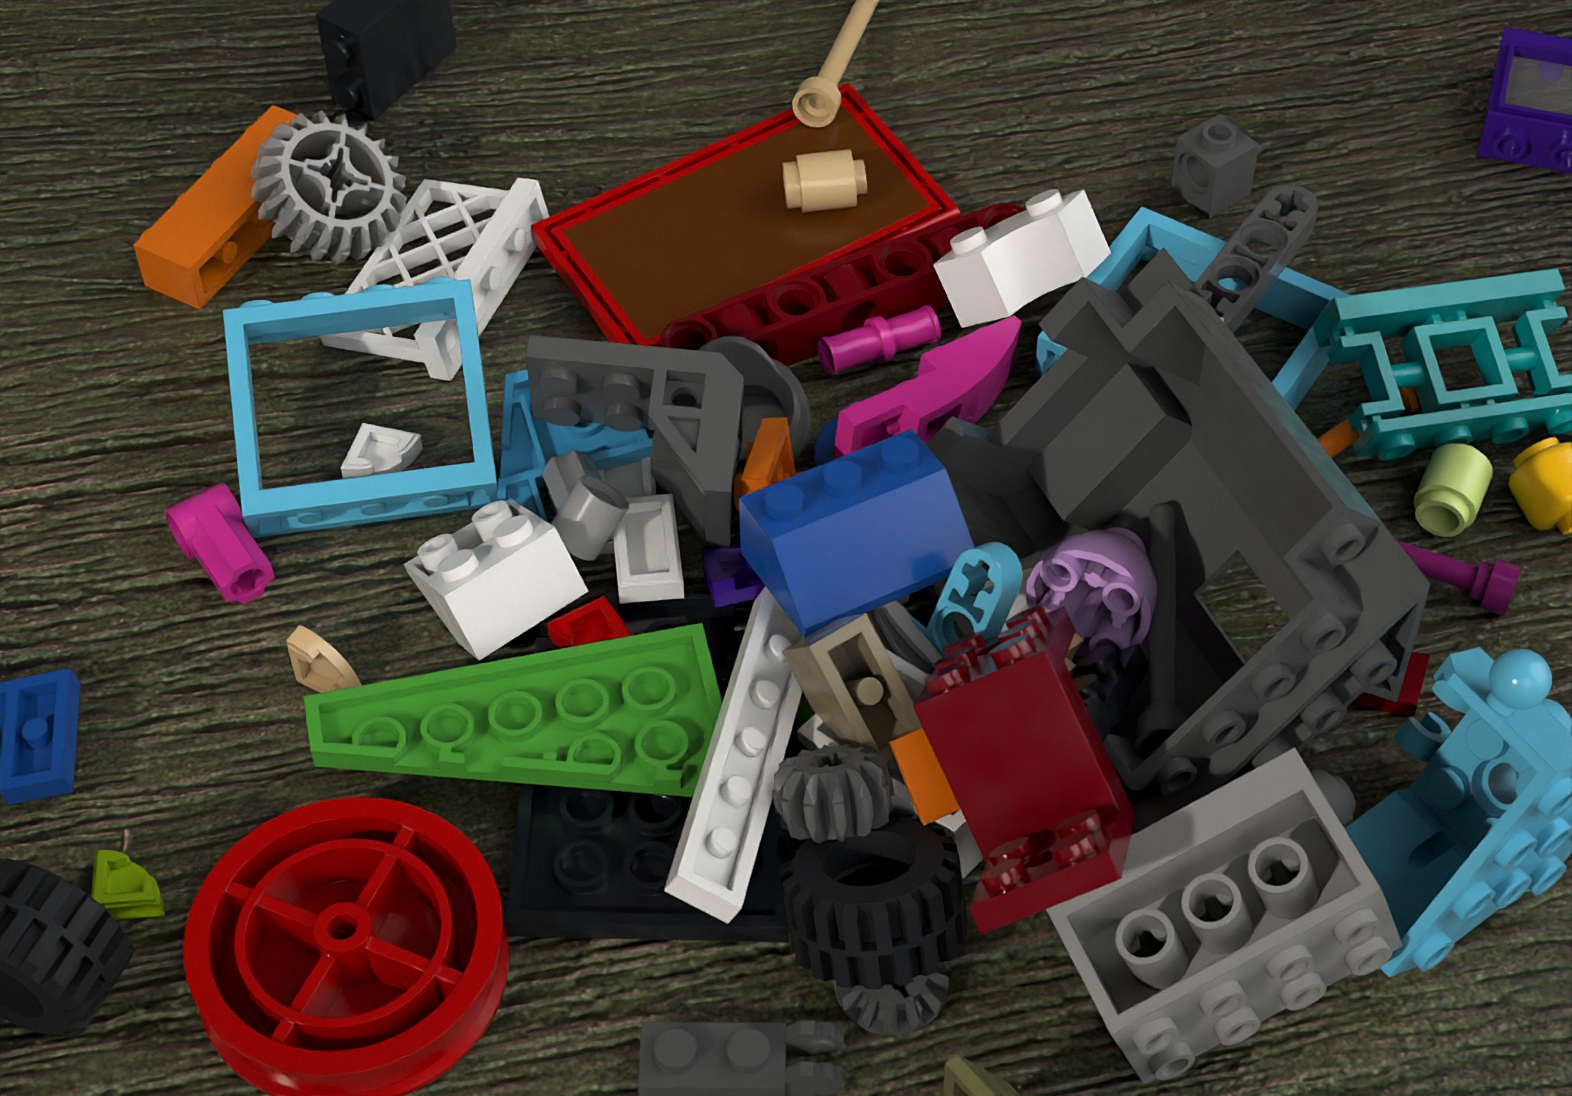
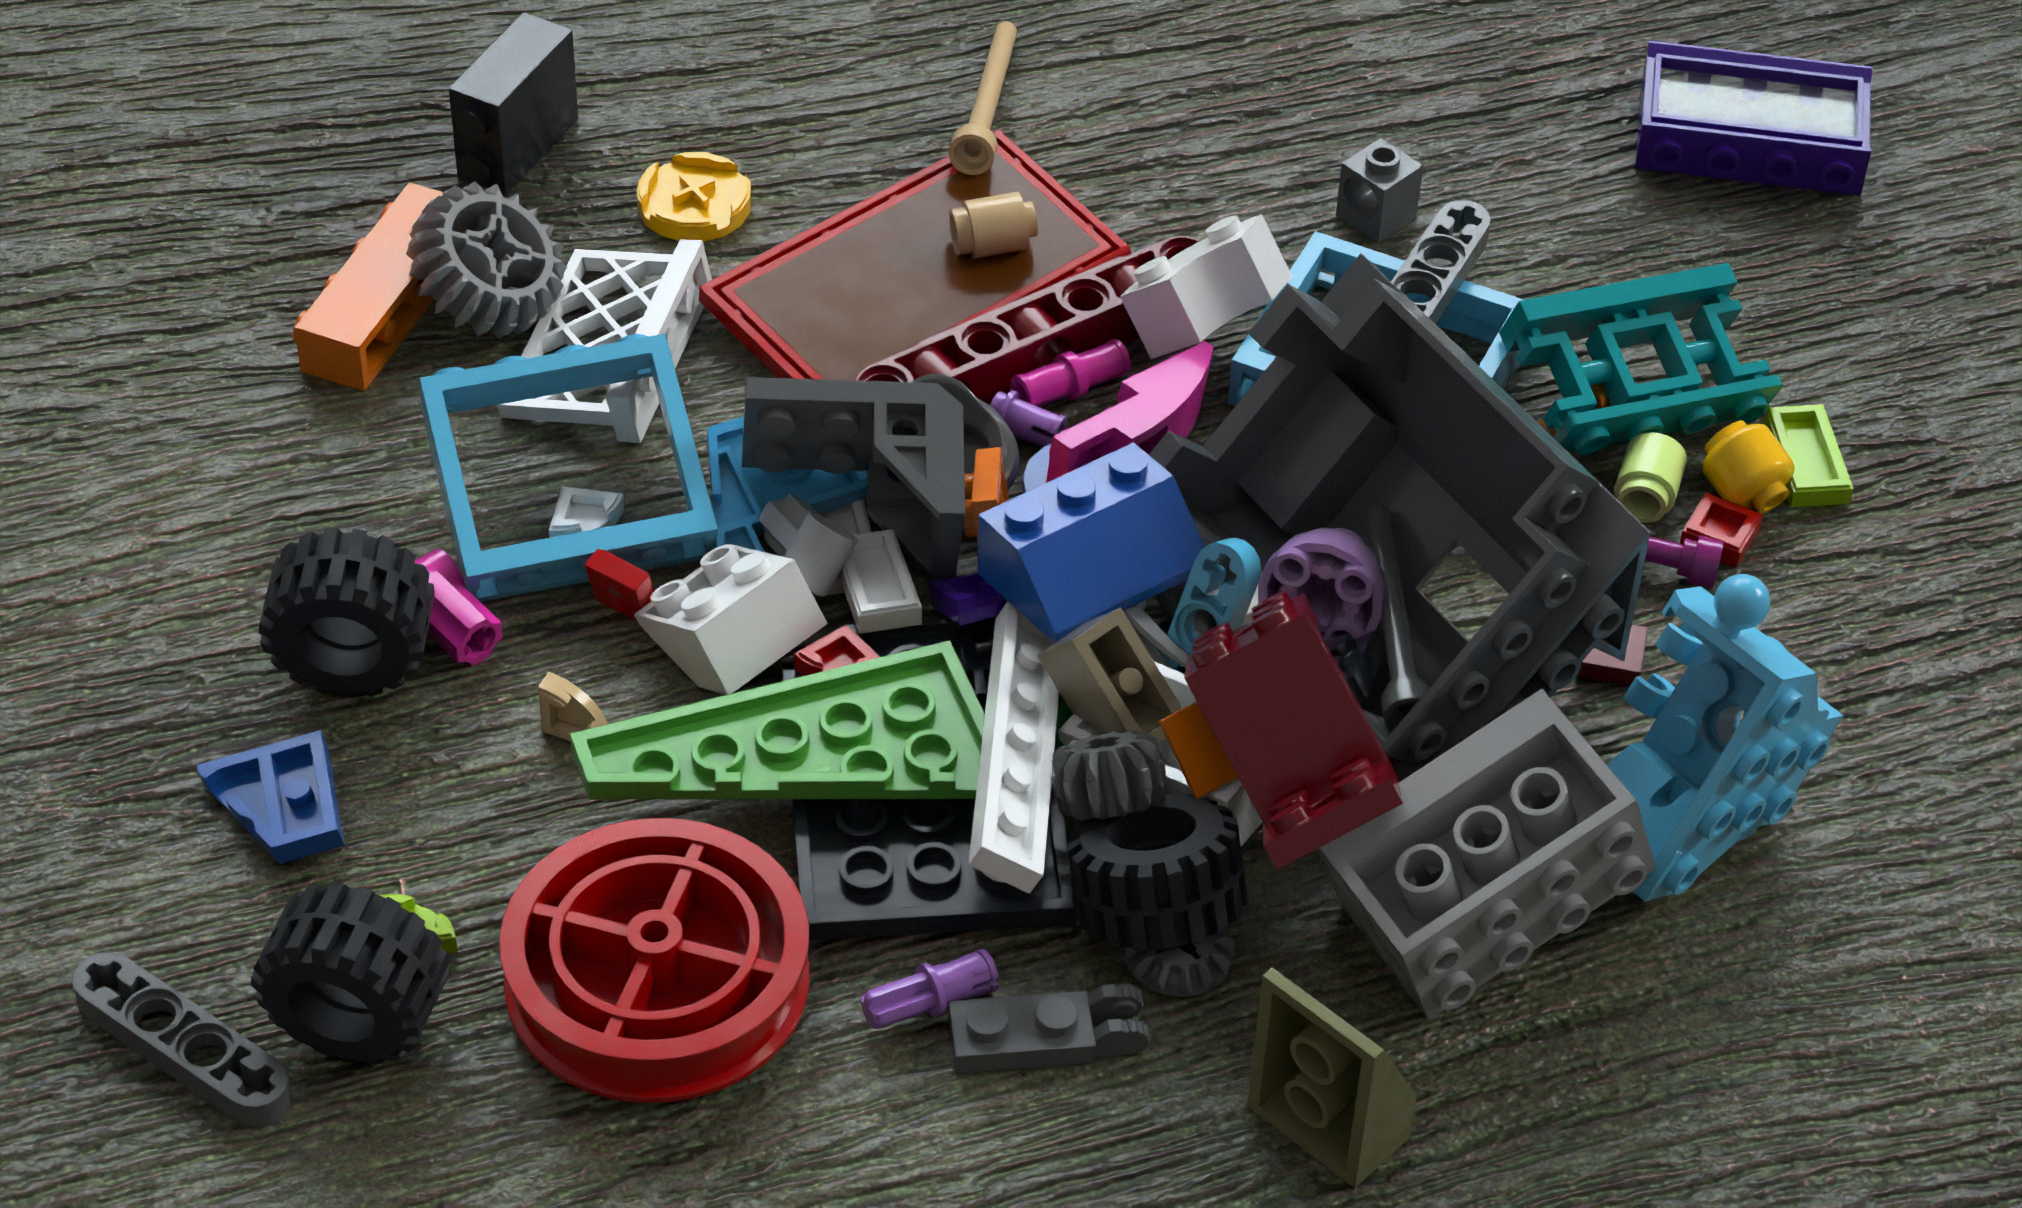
camera: 10 degrees left, 5 degrees down
none -> black tyre [258,528,435,697]
none -> red tile [584,548,654,622]
none -> yellow tile [637,152,751,242]
none -> medium lavender axle [860,949,999,1029]
none -> medium lavender pin [990,390,1068,448]
none -> red tile [1680,493,1763,568]

